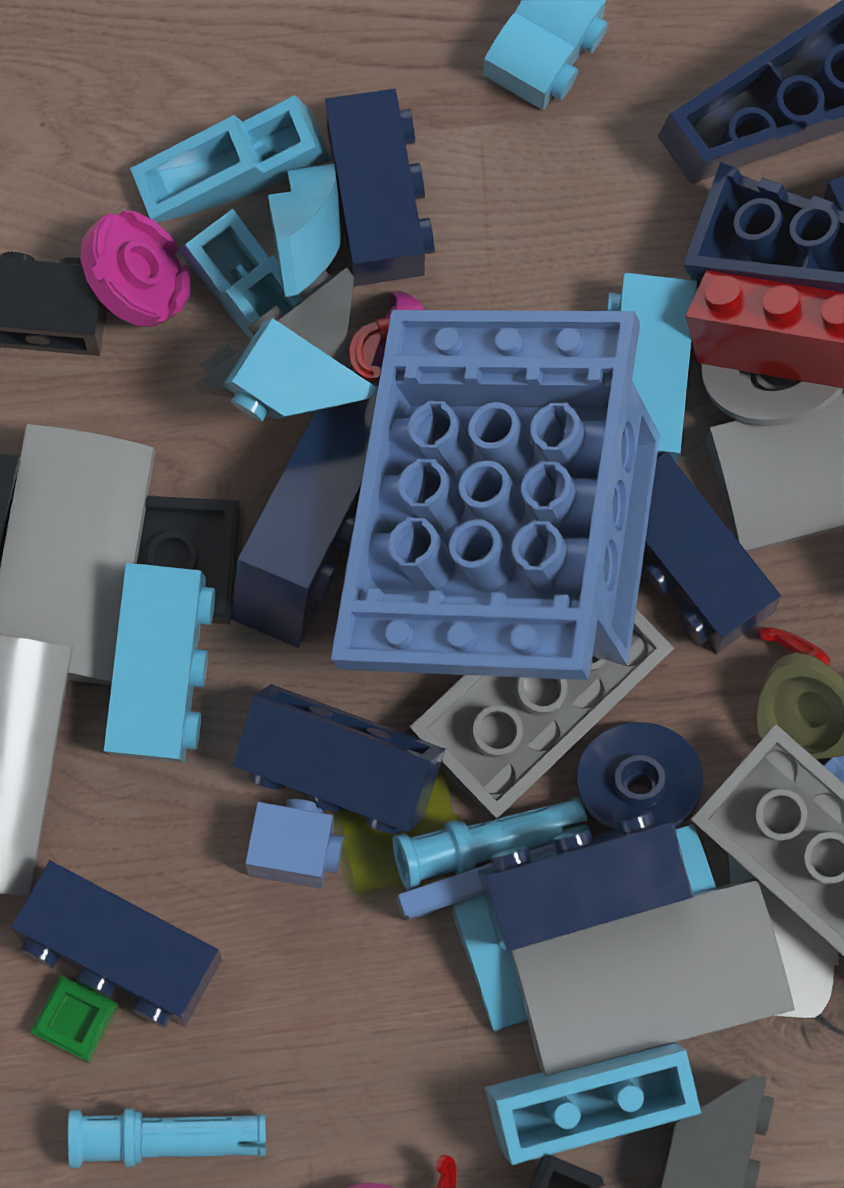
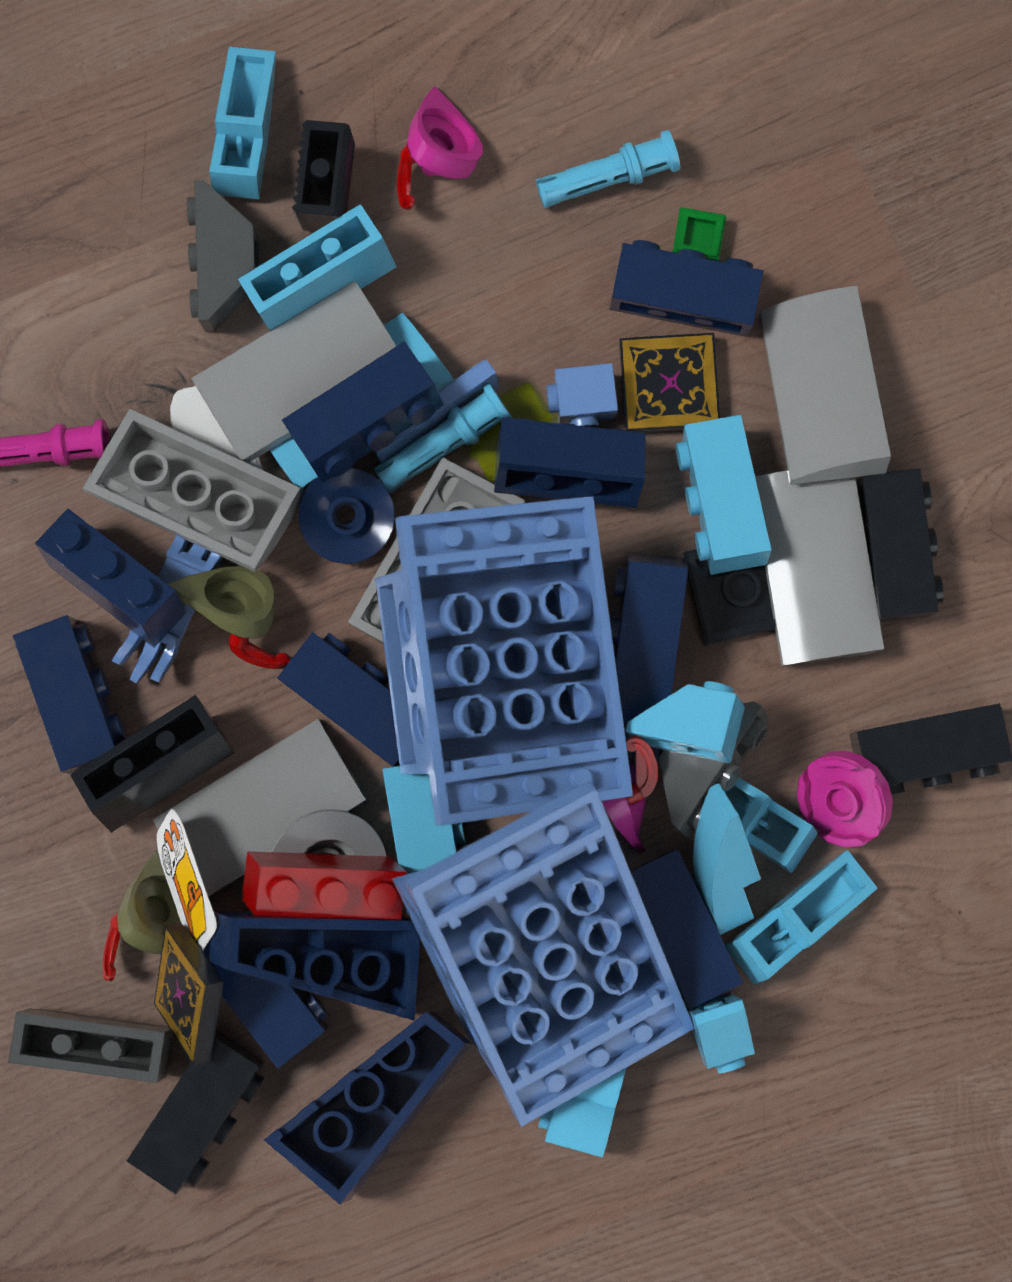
camera: 165 degrees right, 10 degrees up
none -> medium blue wedge [392,781,695,1127]
none -> tile [619,333,720,433]
none -> medium azure slope [686,993,755,1073]

